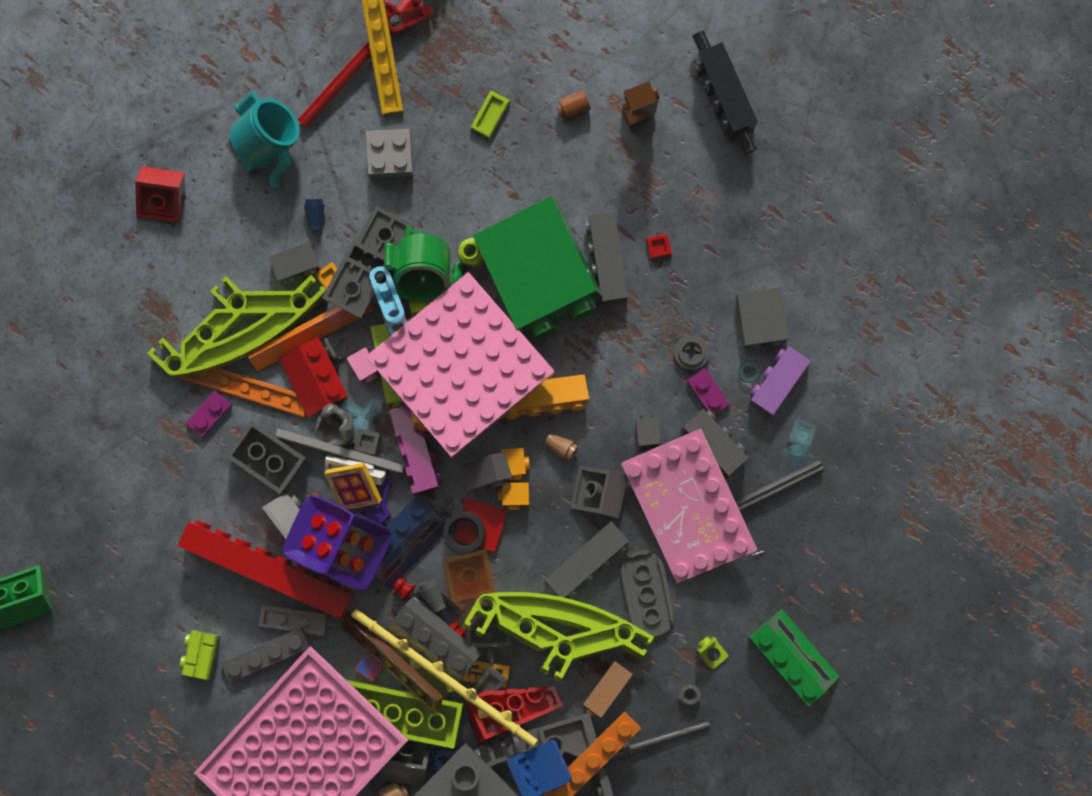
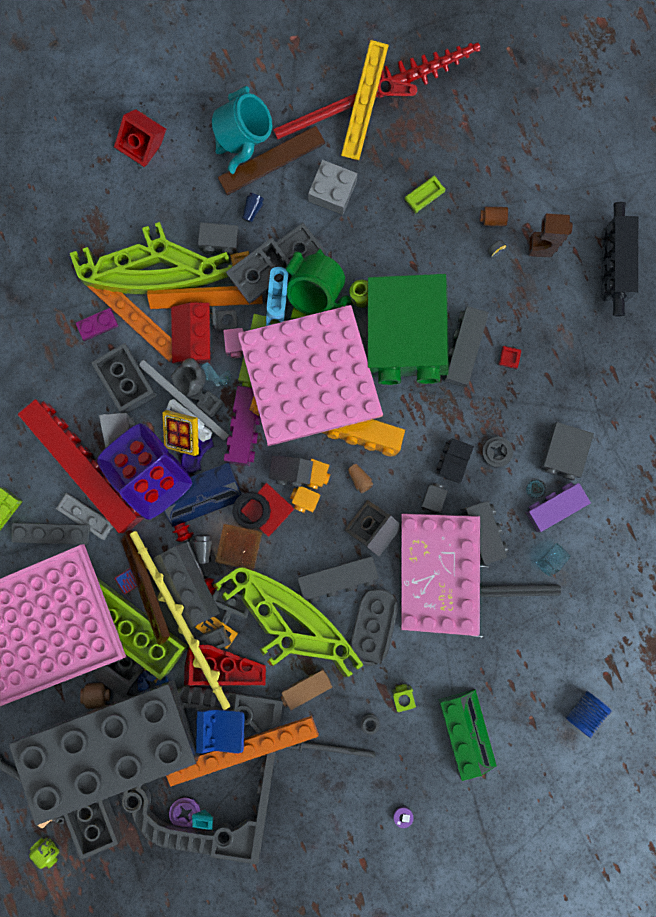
camera: 20 degrees right, 0 degrees up
magenta plate [687,368,730,415] -> none
none -> reddish brown tile [218,126,325,195]
none -> medium lavender tile [393,806,413,828]
none -> black brick [436,438,474,483]
none -> dark grey tile [487,240,507,258]
none -> blue piece [566,691,612,738]

